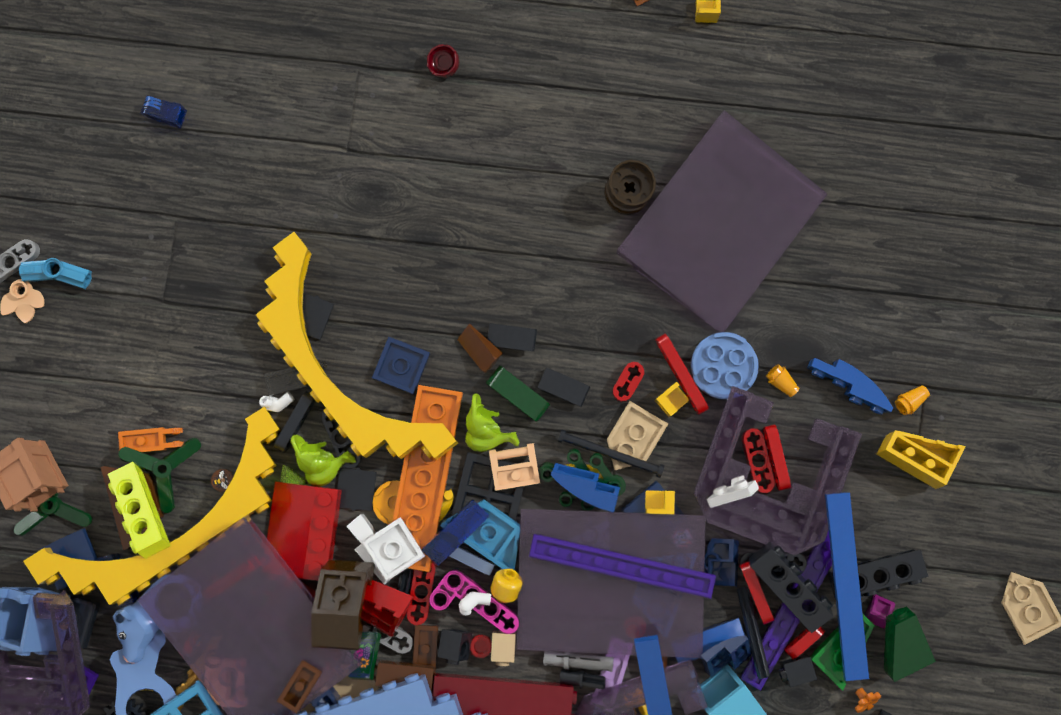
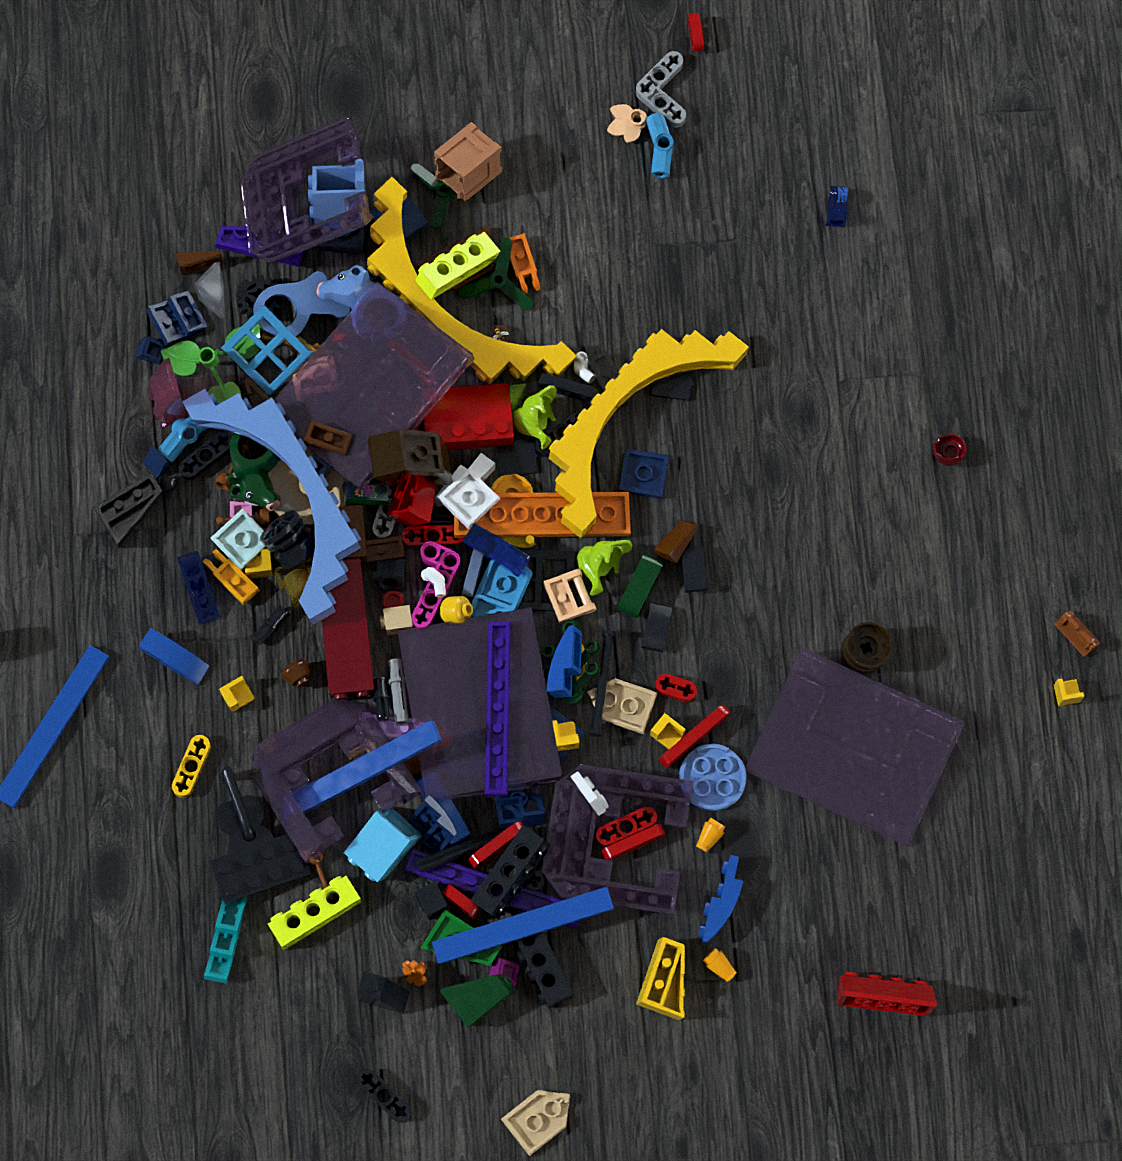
camera: 70 degrees right, 10 degrees down
none -> red slope [836,972,937,1017]

